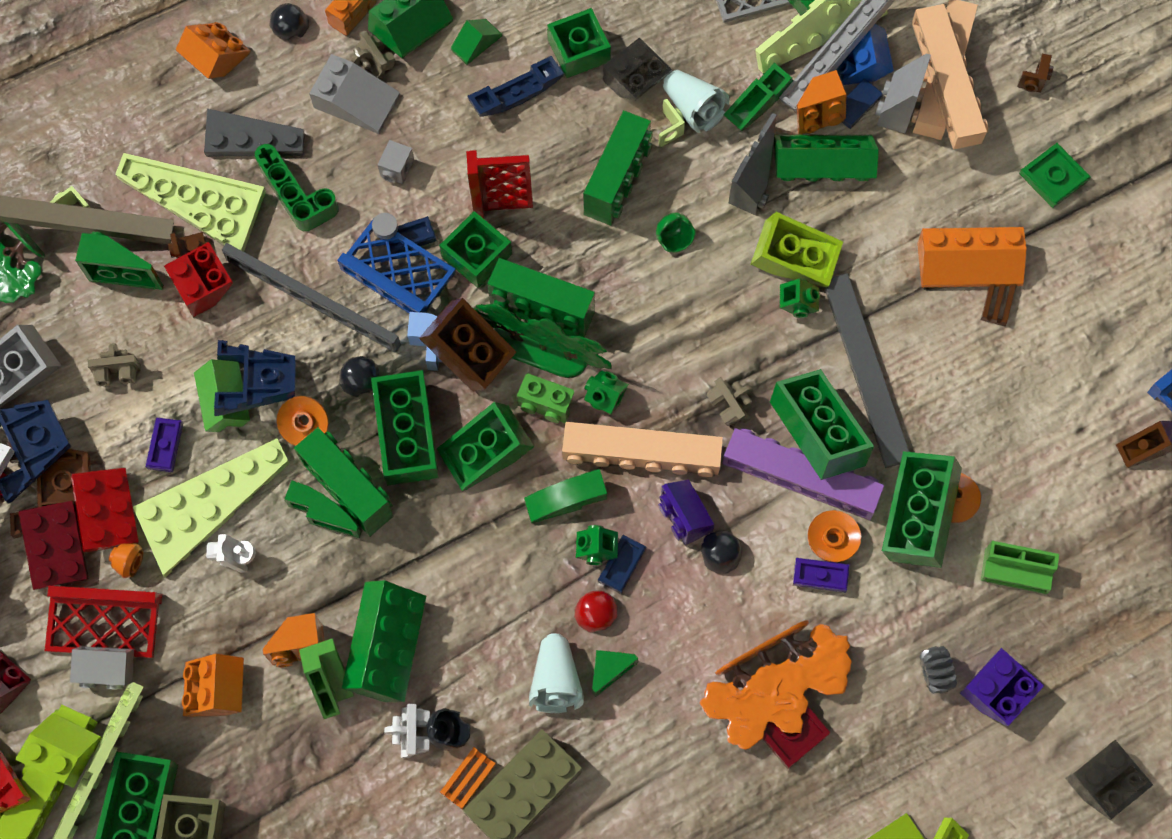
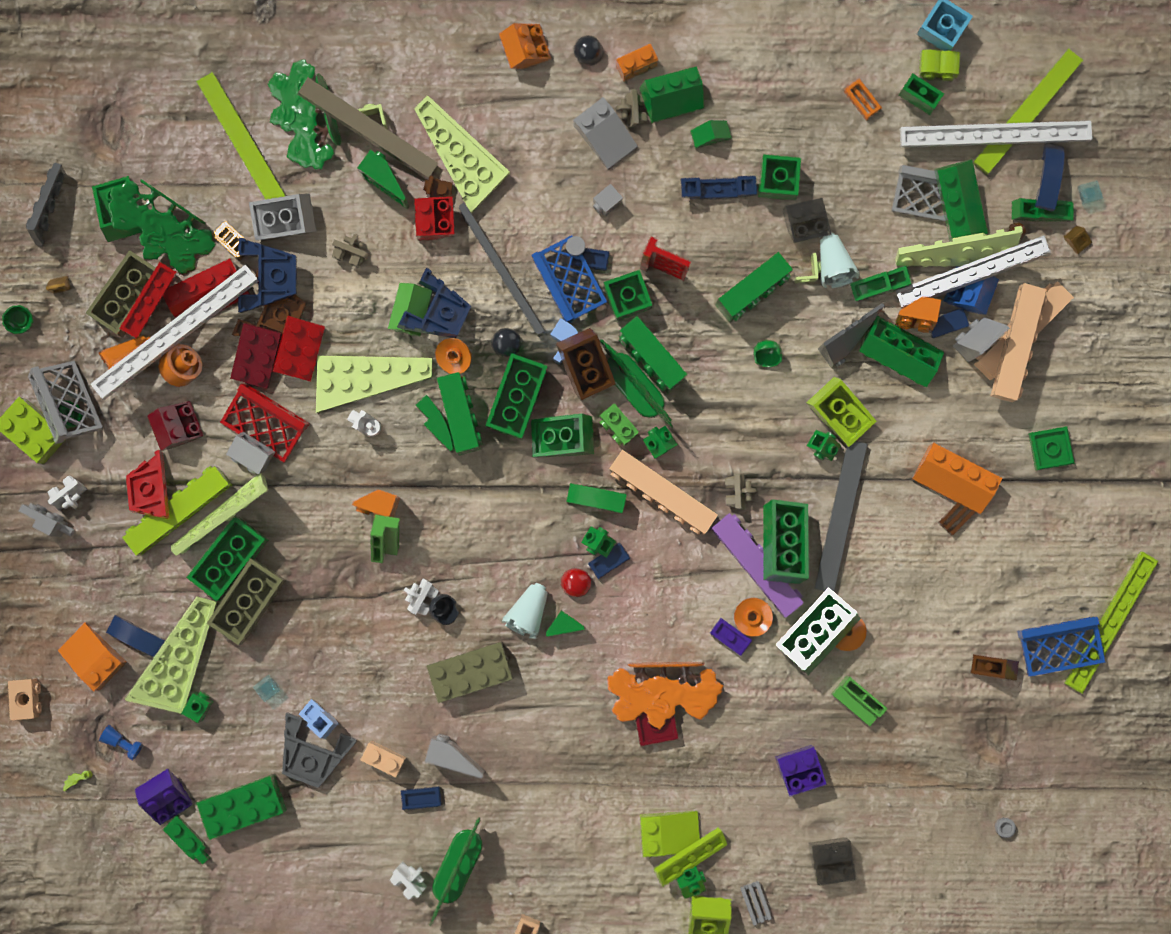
camera: 25 degrees right, 15 degrees up
lime slope [15,713,102,788] -> none
orange cone [109,544,144,579] -> none
dark purple plate [145,418,184,472] -> none
orange slope [182,654,244,717] -> none
dark grey wing [204,108,305,157] -> none
green beam [255,144,339,231] -> none
green brick [341,580,427,702] -> none
orange tile [440,747,496,810] -> none
dark purple slope [658,479,715,546] -> none
black hair [701,531,742,574] -> none
dark grey gear [920,646,957,694] -> none
reddish brown bracket [1017,53,1054,93] -> none

